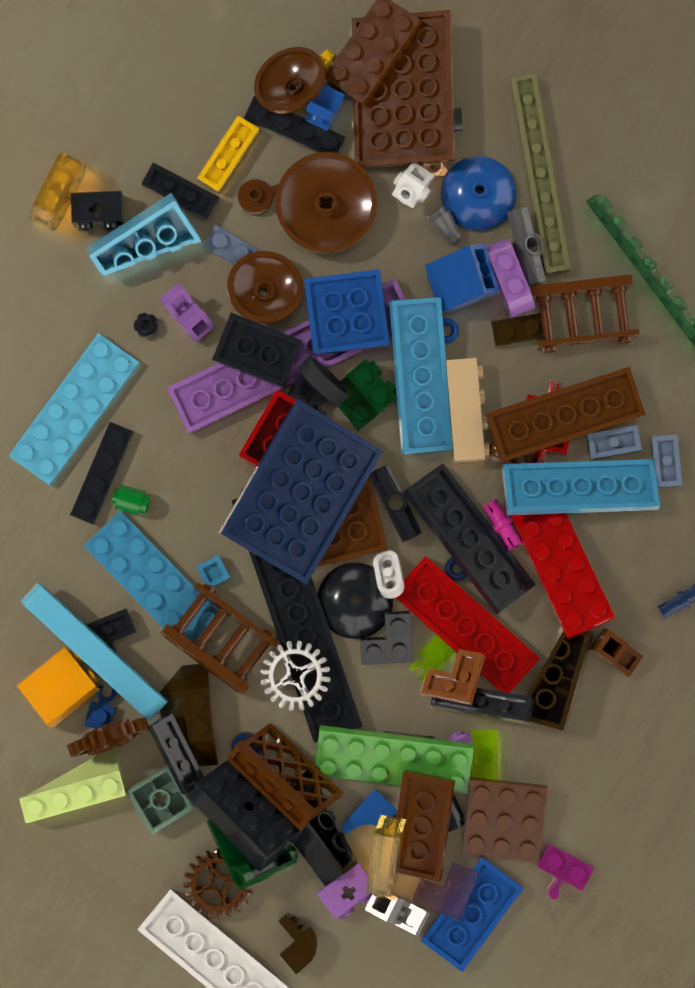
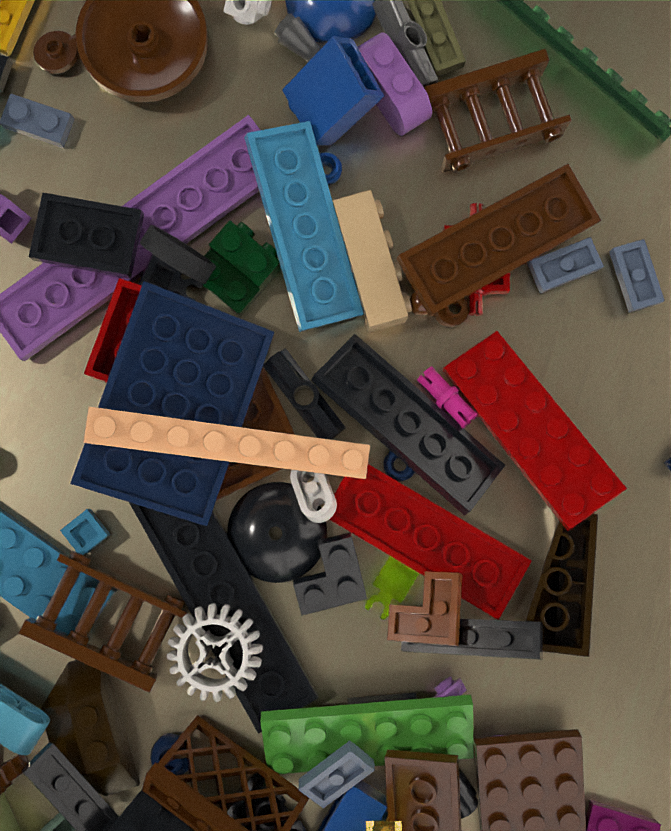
camera: 15 degrees left, 0 degrees up
reddish brown dish [227,251,303,323] -> none
blue plate [304,269,390,355] -> none
clear neon green plate [472,730,498,780] -> none
dark brown plate [491,313,544,348] -> none
dark azure plate [502,459,660,515] -> none
reddish brown brick [589,628,643,677] -> none
none -> light nougat plate [83,407,370,479]
none -> sand blue plate [299,741,375,808]

